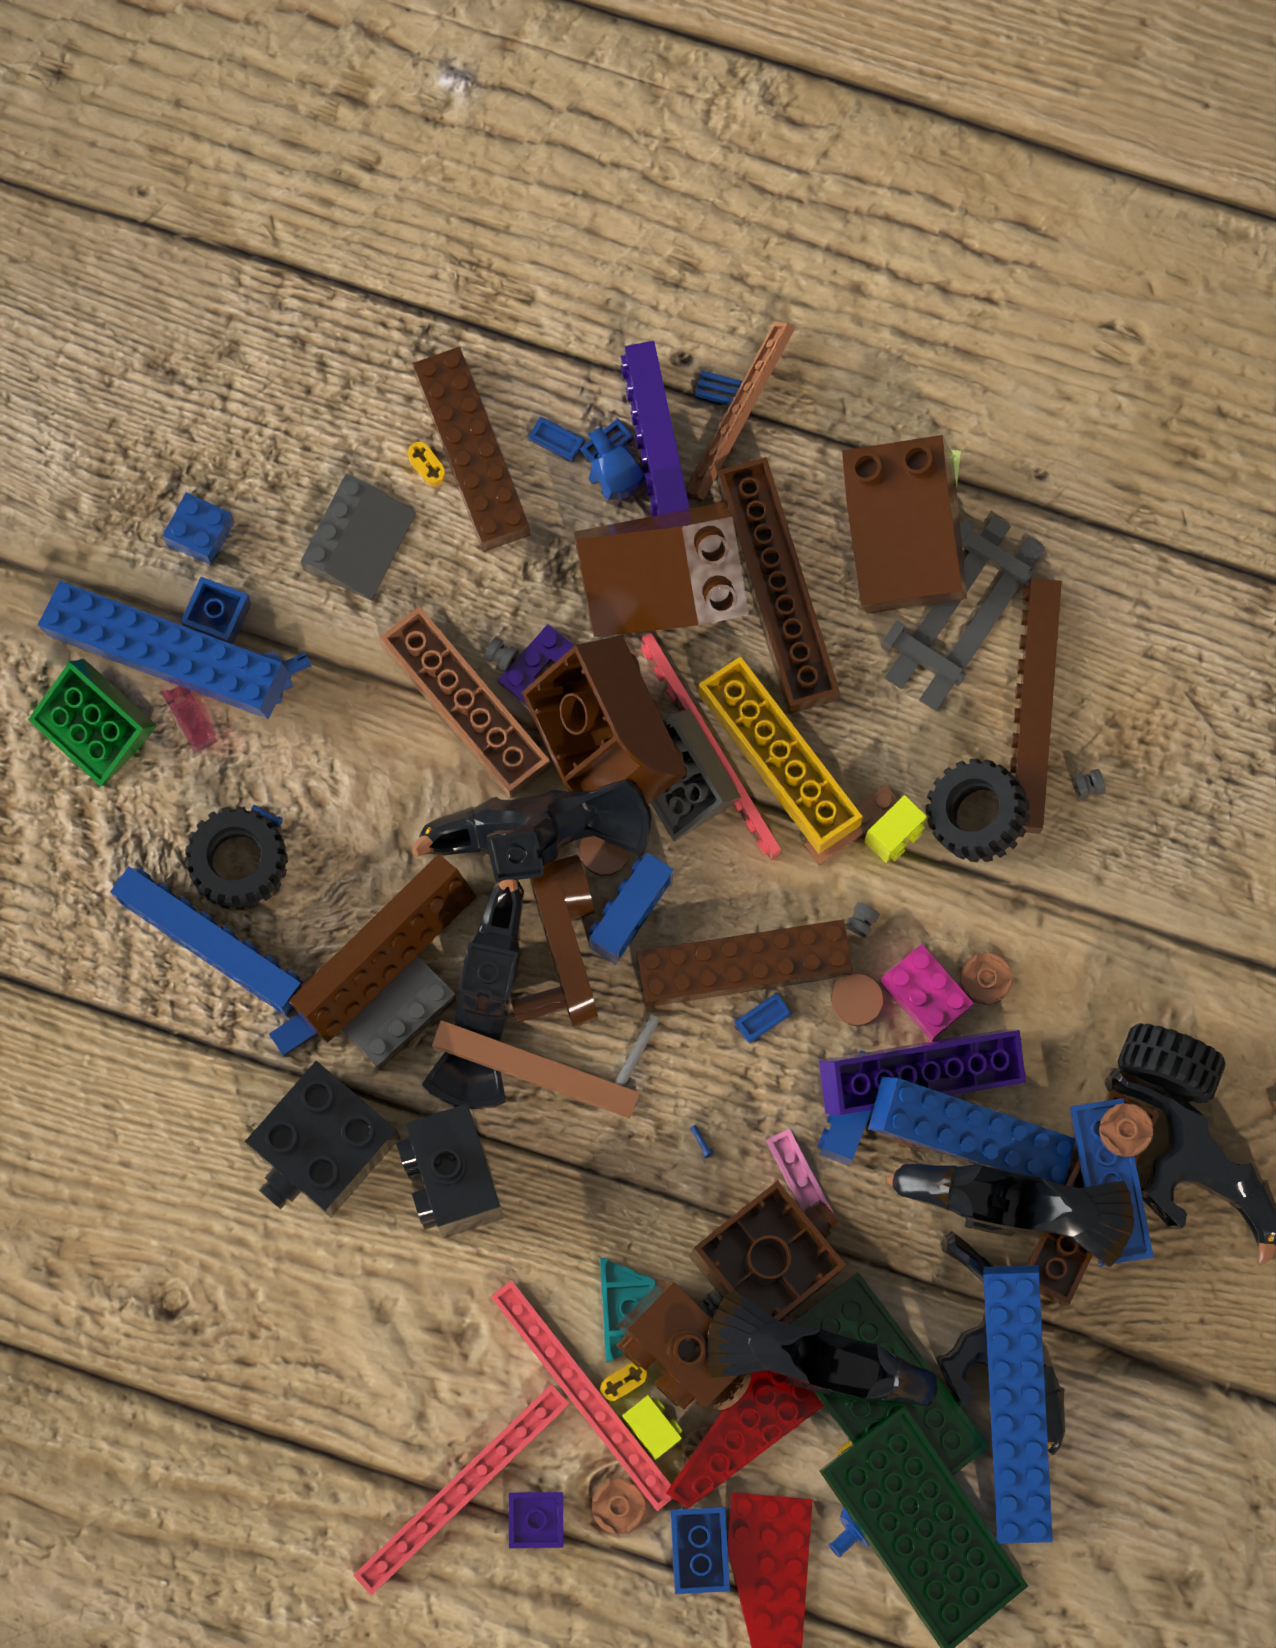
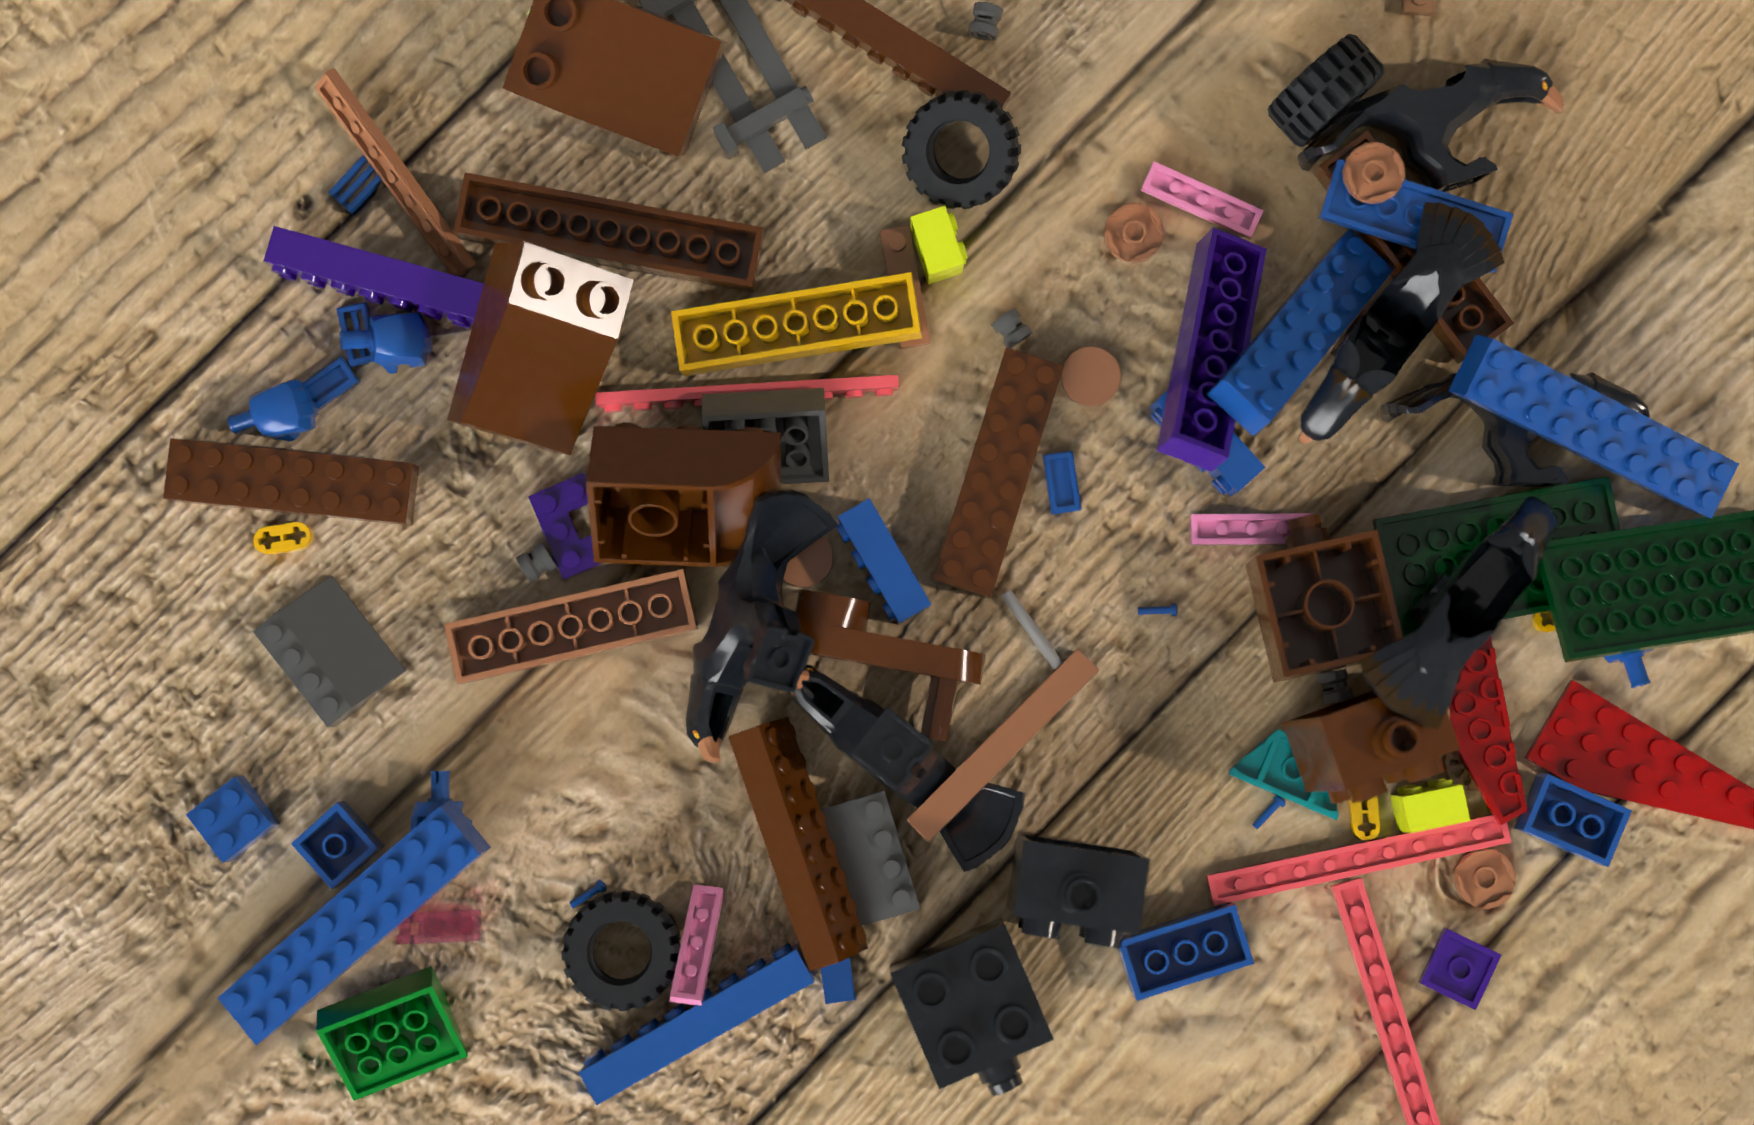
camera: 65 degrees left, 10 degrees up
dark pink brick [880,944,974,1041] -> none
none -> blue piece [227,380,318,442]
none -> bright pink plate [670,884,724,1006]
none -> blue brick [1118,902,1254,1001]
none -> bright pink plate [1140,161,1264,240]
none -> blue piece [1252,795,1286,829]

